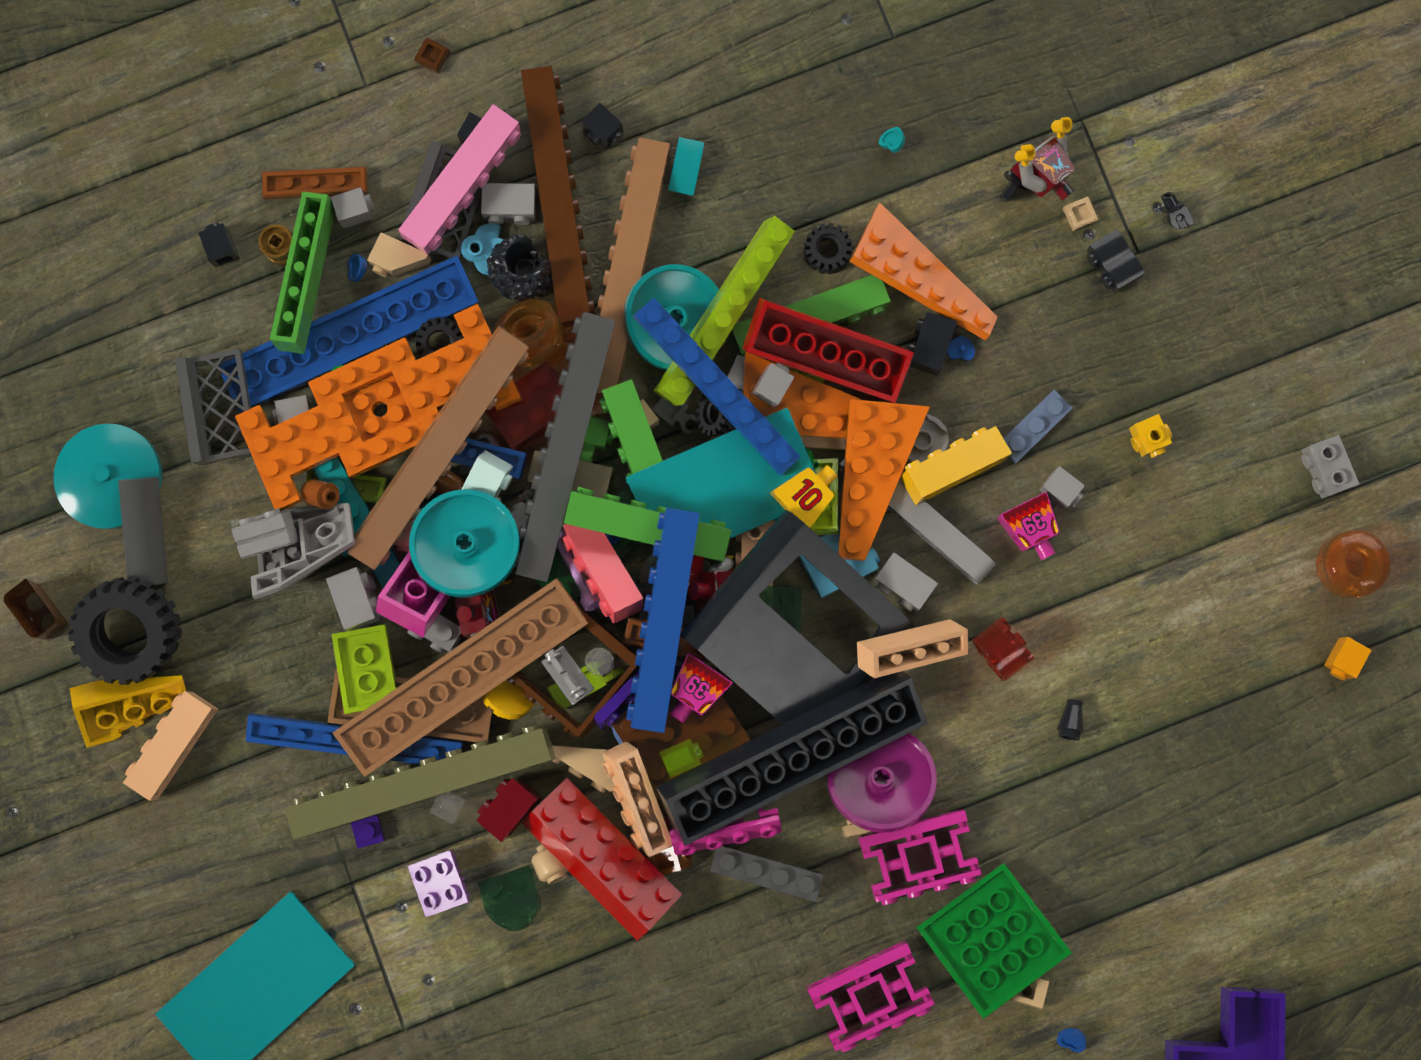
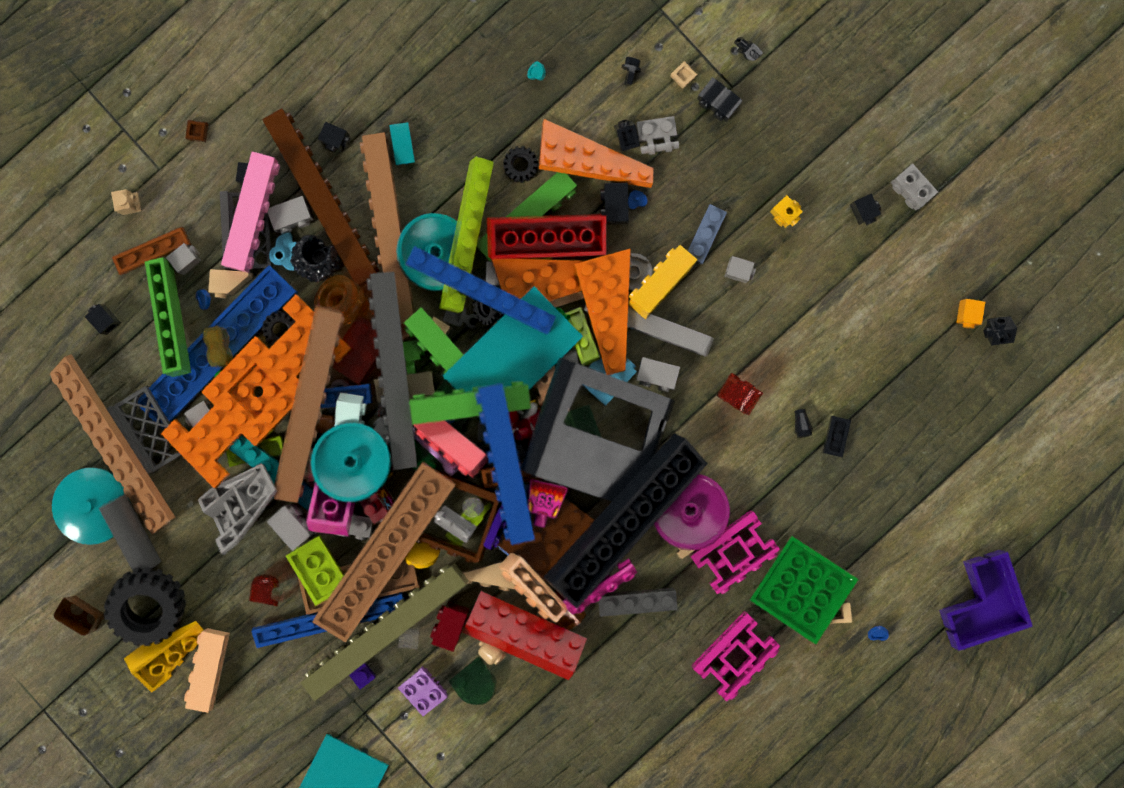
camera: 25 degrees left, 5 degrees up
light grey brick [232,508,299,559] -> none
pearl gold wheel [258,224,293,267] -> none
dark orange brick [300,479,339,509] -> none
clear neon green brick [659,739,703,778] -> none
light grey brick [751,363,794,407] -> none
yellow torso [770,465,837,528] -> none
light nougat brick [857,619,968,678] -> none
torso [997,492,1059,560] -> none
torso [1011,117,1075,201] -> none
clear orange piece [1315,530,1391,598] -> none
none -> medium nougat plate [50,354,175,535]
none -> tan brick [111,189,142,215]
none -> clear yellow brick [203,326,233,368]
none -> clear red helmet [249,574,279,606]
none -> black bracket [614,119,640,152]
none -> light grey plate [636,116,679,155]
none -> black plate [822,416,851,457]
none -> black brick [850,193,881,226]
none -> black brick [983,316,1017,346]

